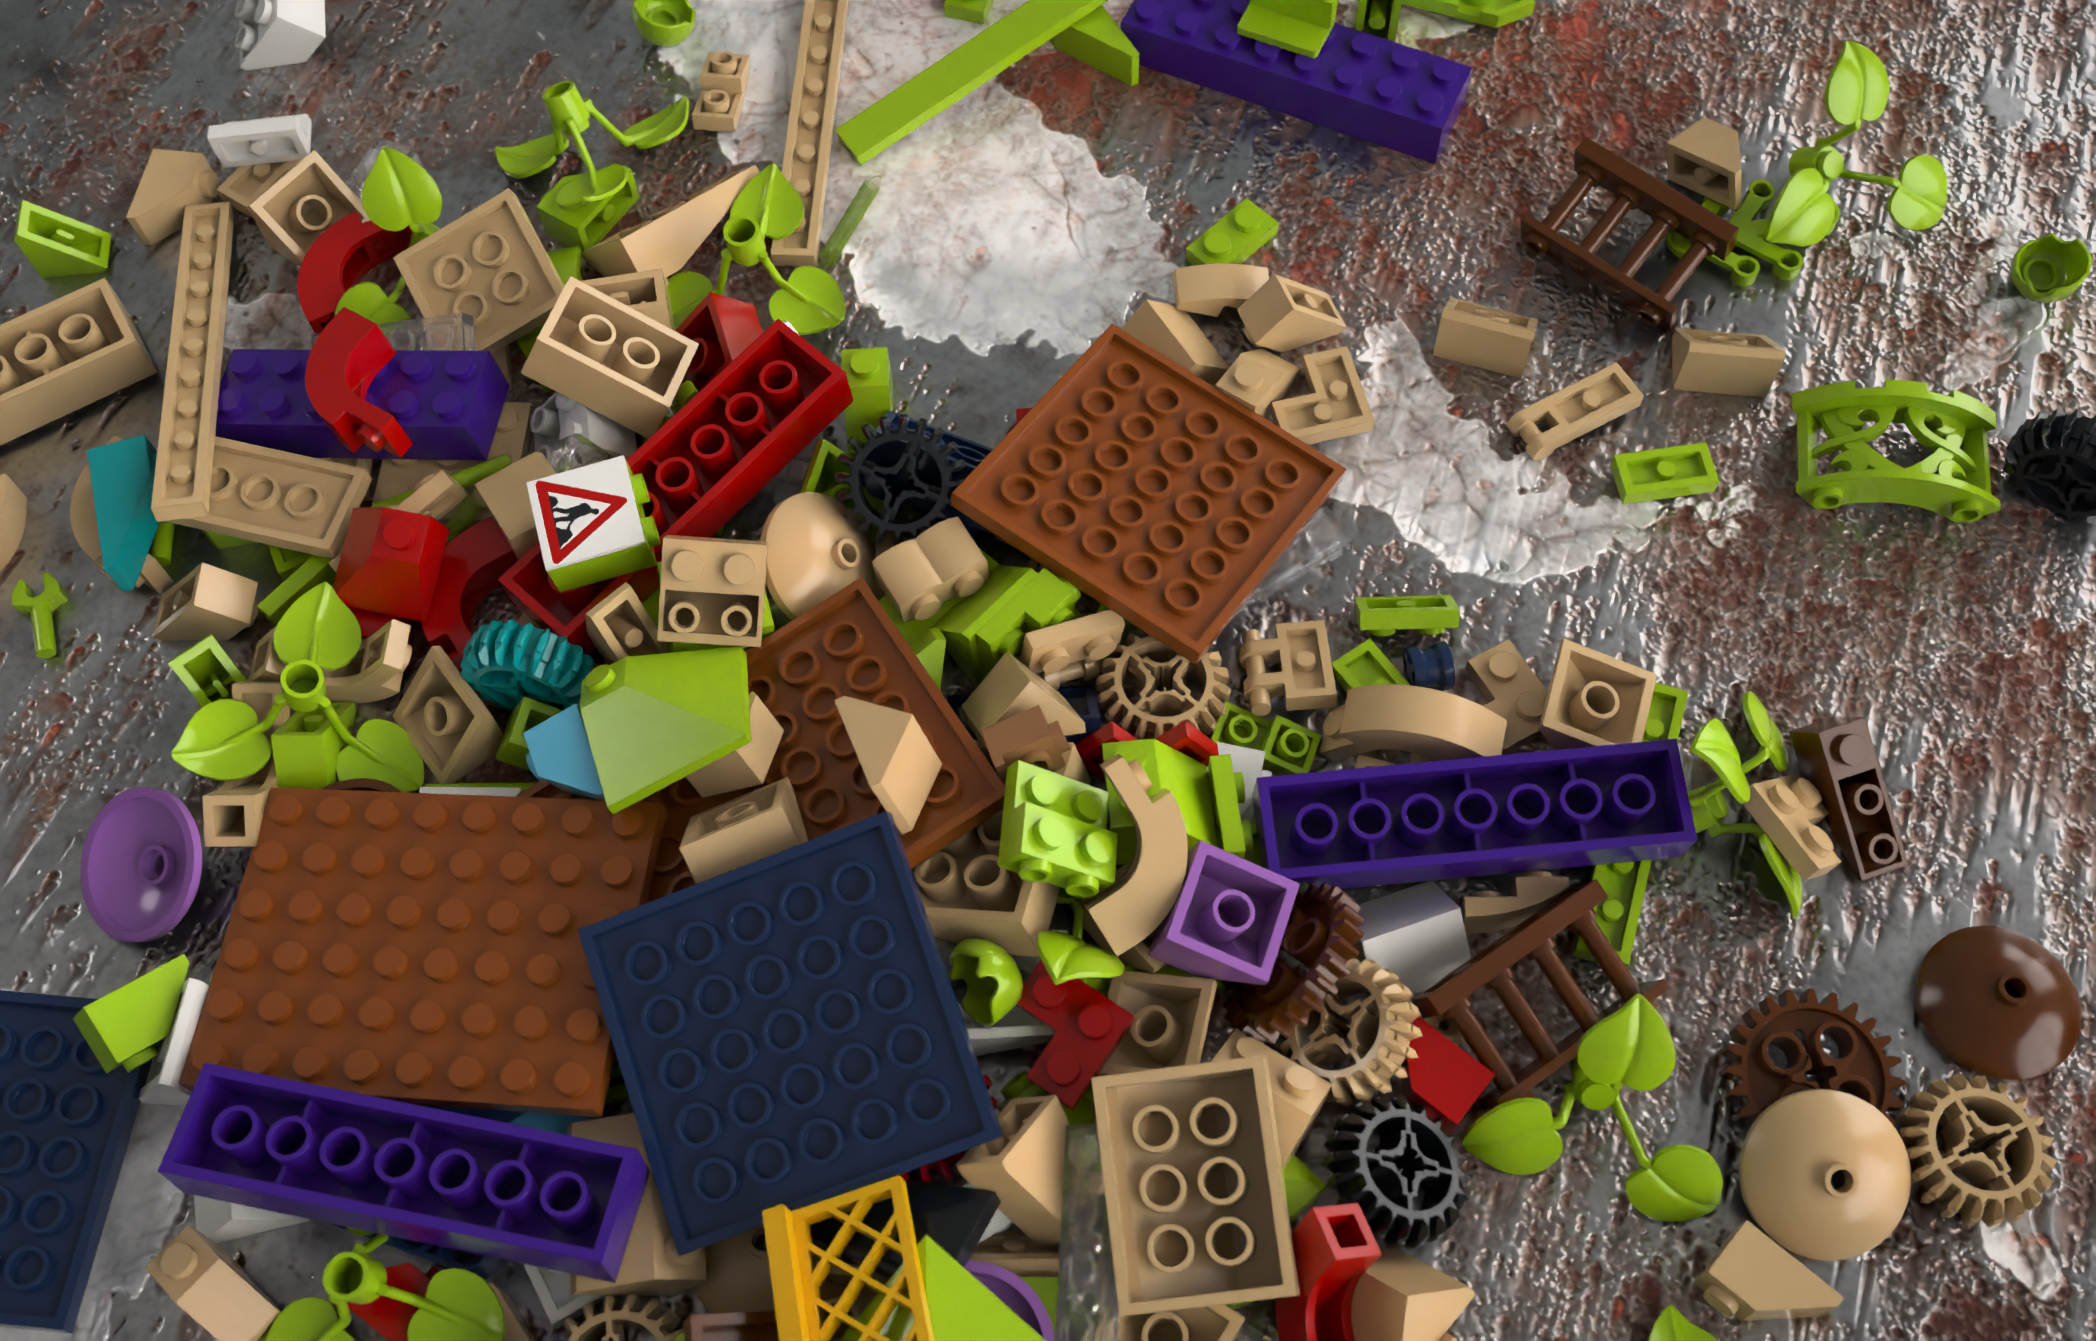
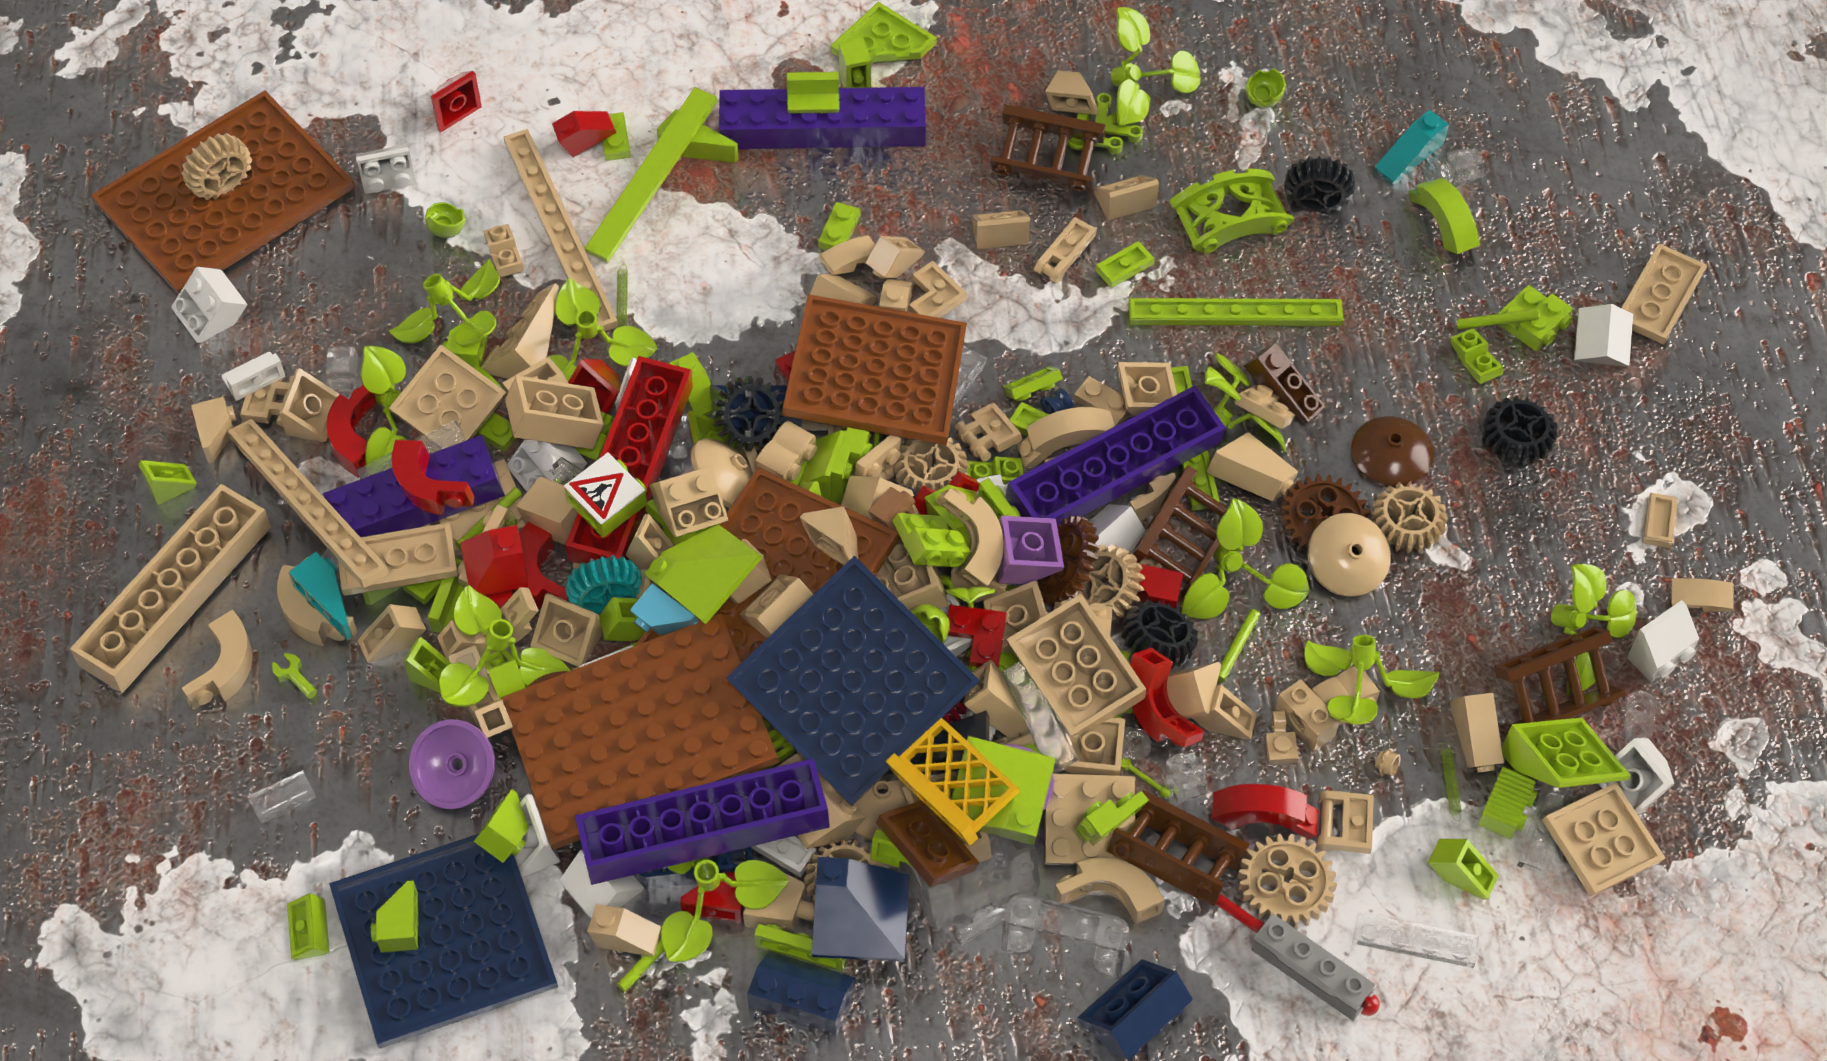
camera: 30 degrees left, 5 degrees down
tan slope [1694,1220,1845,1321] -> none
none -> lime tile [1128,298,1344,326]
none -> tan slope [1207,432,1298,501]
none -> lime bar [1218,609,1260,682]

